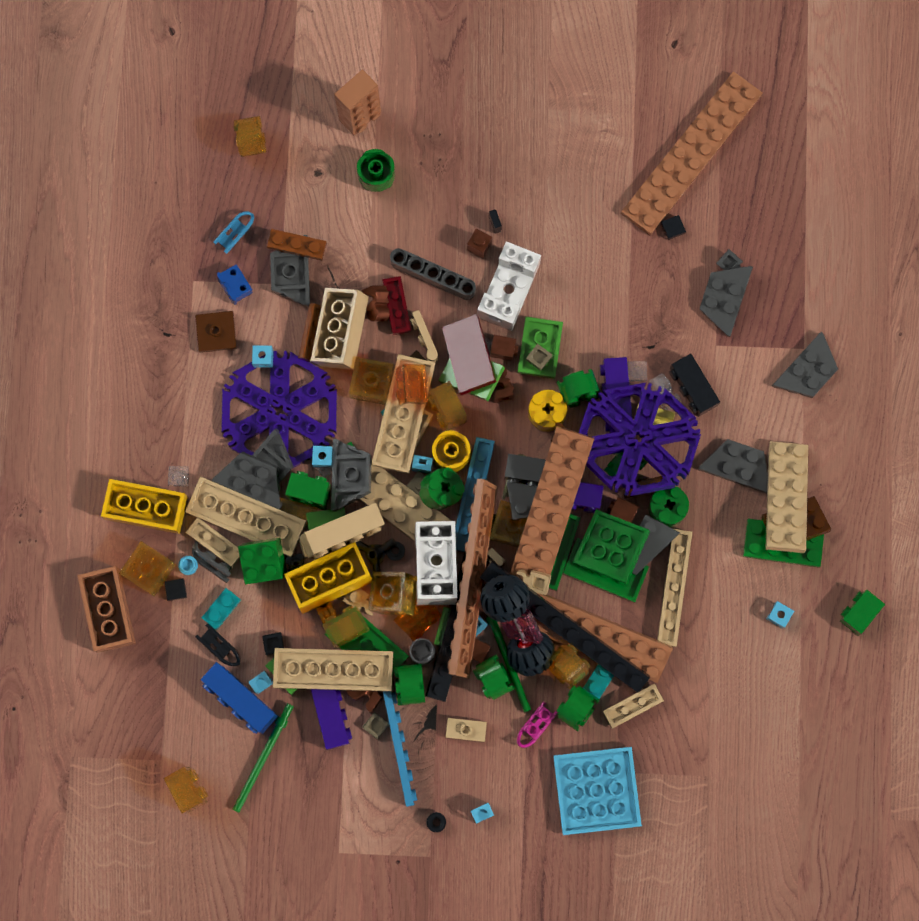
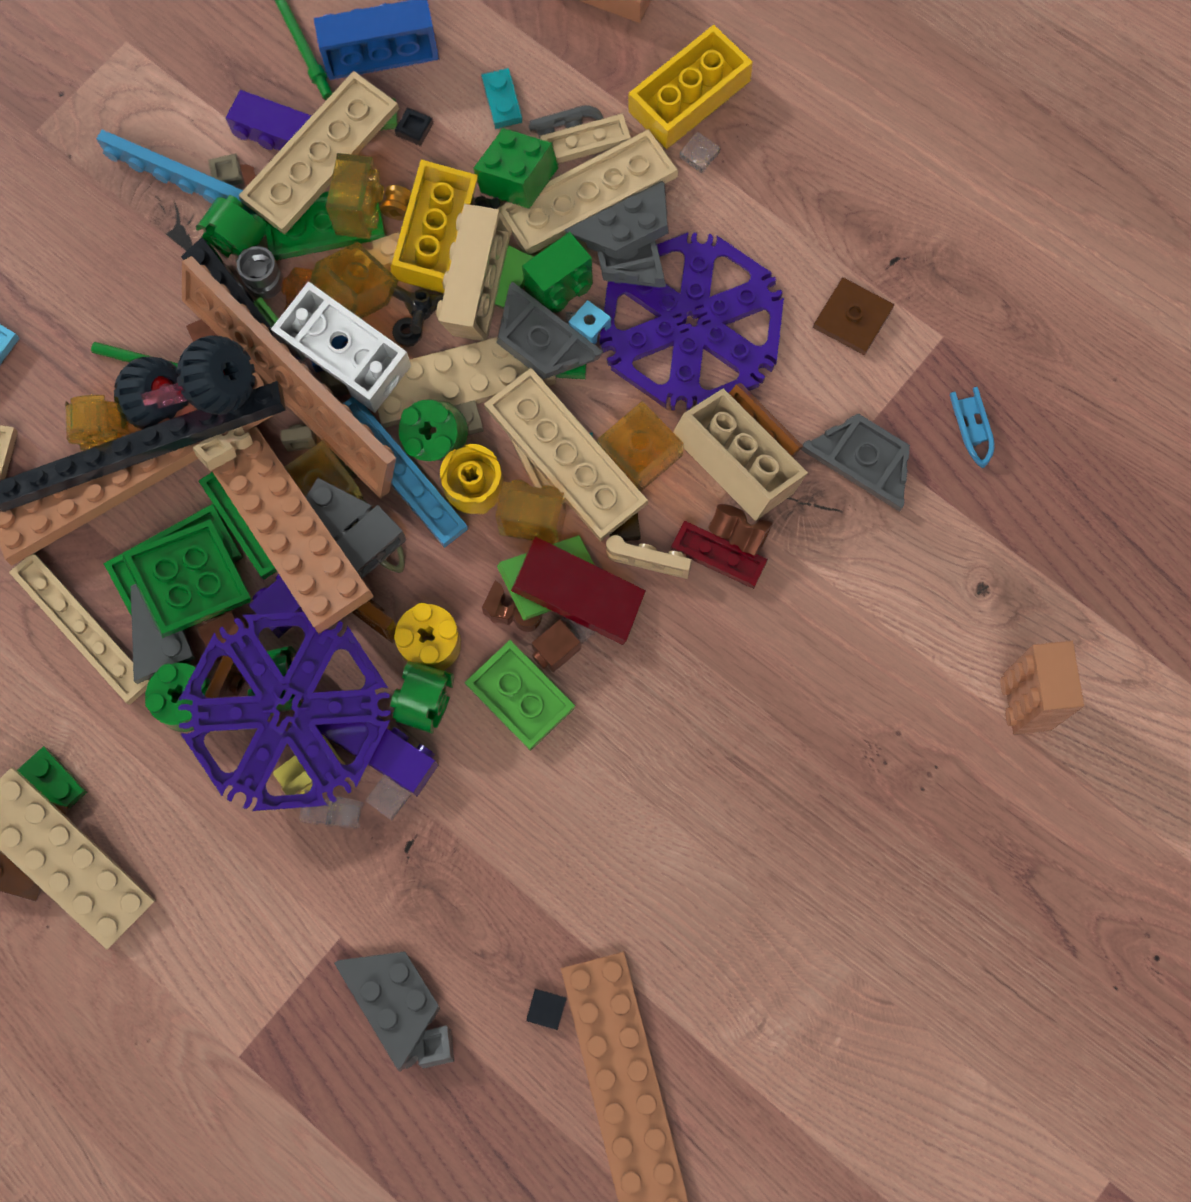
camera: 130 degrees right, 5 degrees down
clear yellow brick [119,541,176,597] -> none
black tile [165,578,187,601] -> none
medium azure plate [178,556,198,575] -> none
black piece [195,623,241,666] -> none
blue piece [217,264,252,305] -> none
clear yellow brick [234,116,267,157] -> none
medium azure piece [248,671,273,694] -> none
medium azure piece [252,346,273,368] -> none
dark orange plate [267,229,327,261] -> none
green brick [357,149,395,192] -> none
dark grey beam [390,248,476,300] -> none
clear orange bracket [395,364,428,406] -> none
medium azure piece [412,455,433,474] -> none
black plate [427,812,446,832] -> none
tan plate [446,718,487,742] -> none
copper brick [467,229,493,259] -> none
medium azure piece [471,803,494,824] -> none
green brick [473,654,515,700] -> none
white plate [477,241,541,331] -> none
black tile [489,209,502,234] -> none
dark pink piece [517,701,557,748] -> none
dark tan plate [526,344,553,371] -> none
green brick [557,685,600,732] -> none
teal plate [583,664,614,699] -> none
black brick [669,354,720,417] -> none
dark grey wing [698,439,768,494] -> none
dark grey wing [772,332,838,398] -> none

